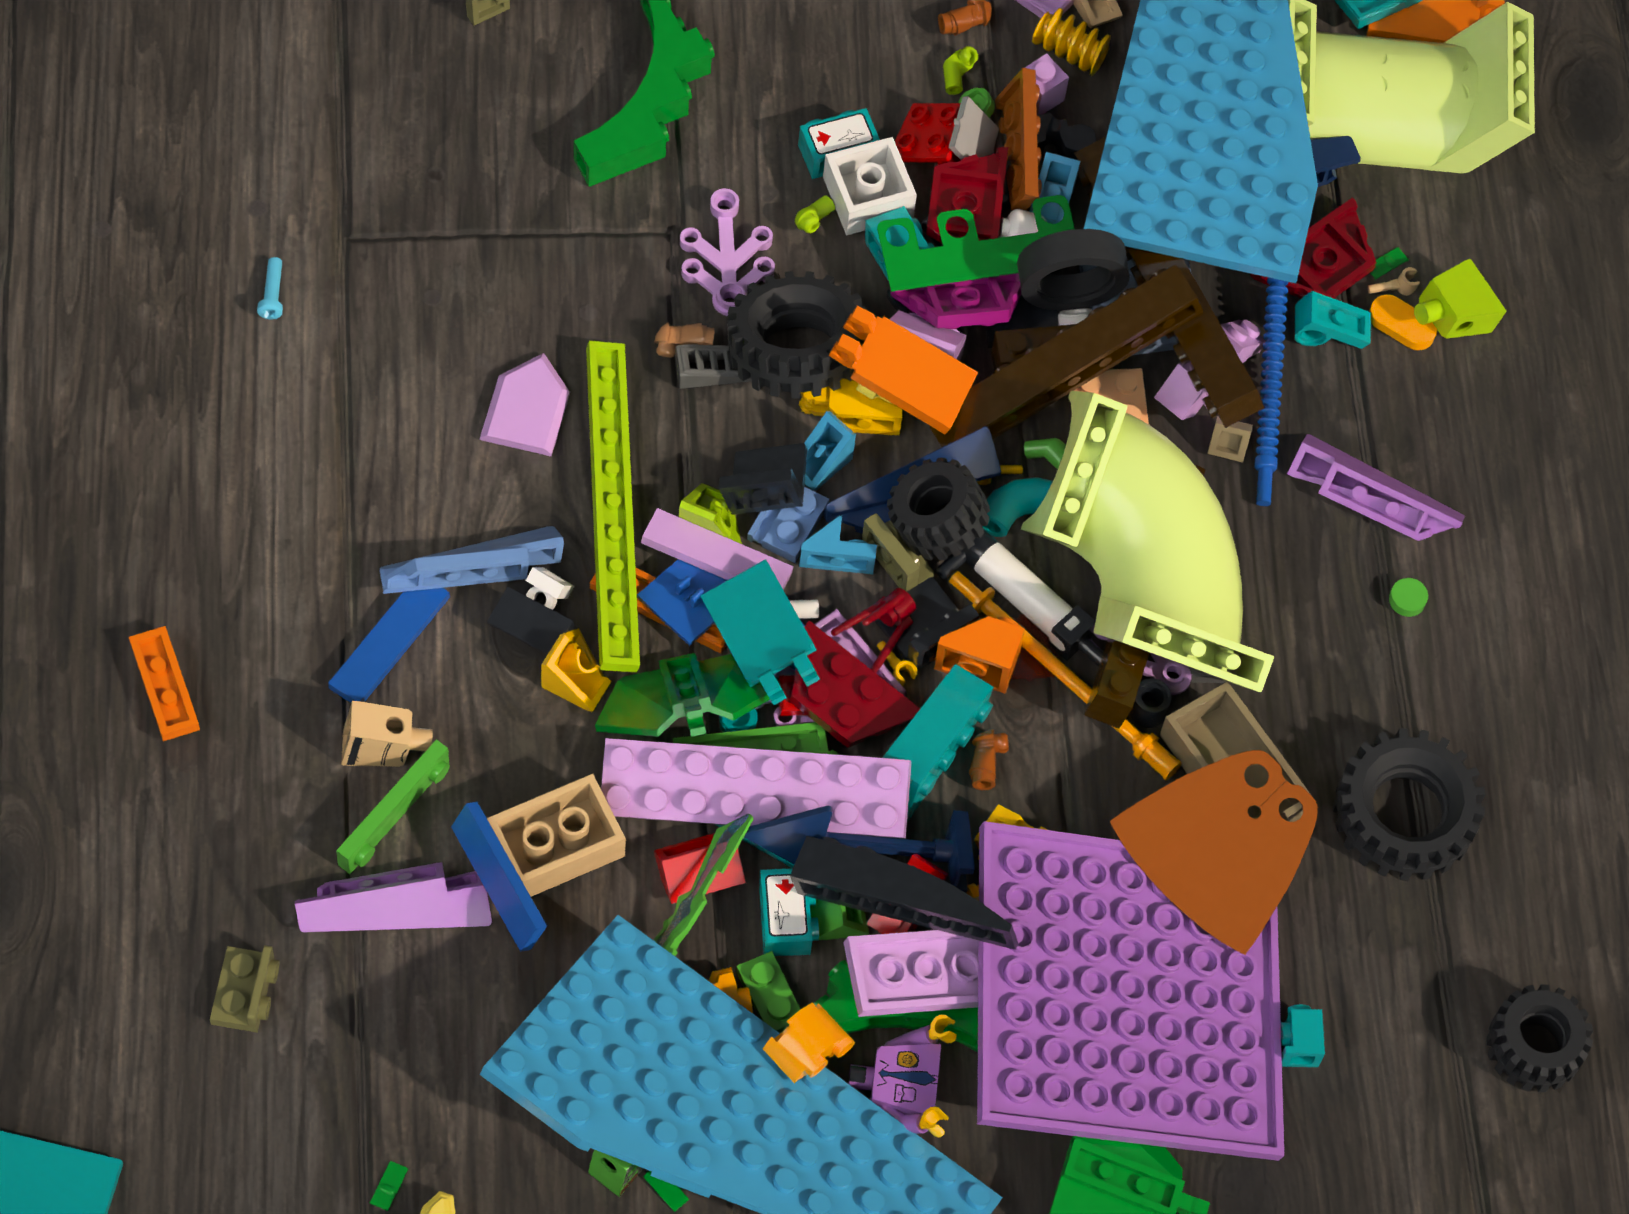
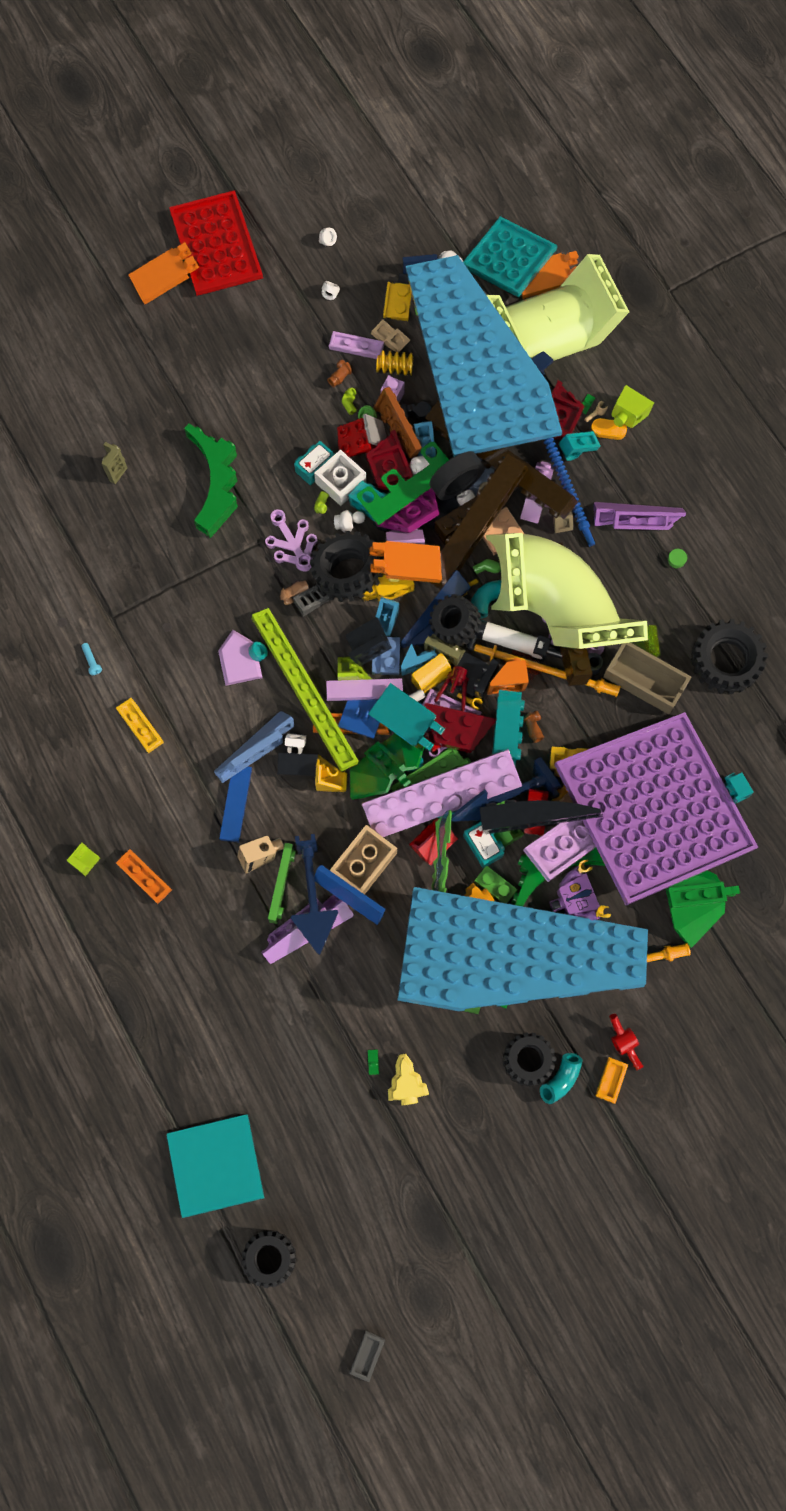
camera: 20 degrees left, 10 degrees up
olive bracket [210,945,280,1033] -> none
light orange cylinder [762,1003,855,1083] -> none
dark orange piece [1110,750,1318,955] -> none
none -> lime panel [67,843,100,876]
none -> yellow tile [116,698,164,753]
none -> teal tile [248,642,268,661]
none -> dark blue piece [291,834,339,955]
none -> white animal [334,510,365,532]
none -> yellow brick [411,653,452,694]
none -> clear neon green cylinder [645,625,660,657]

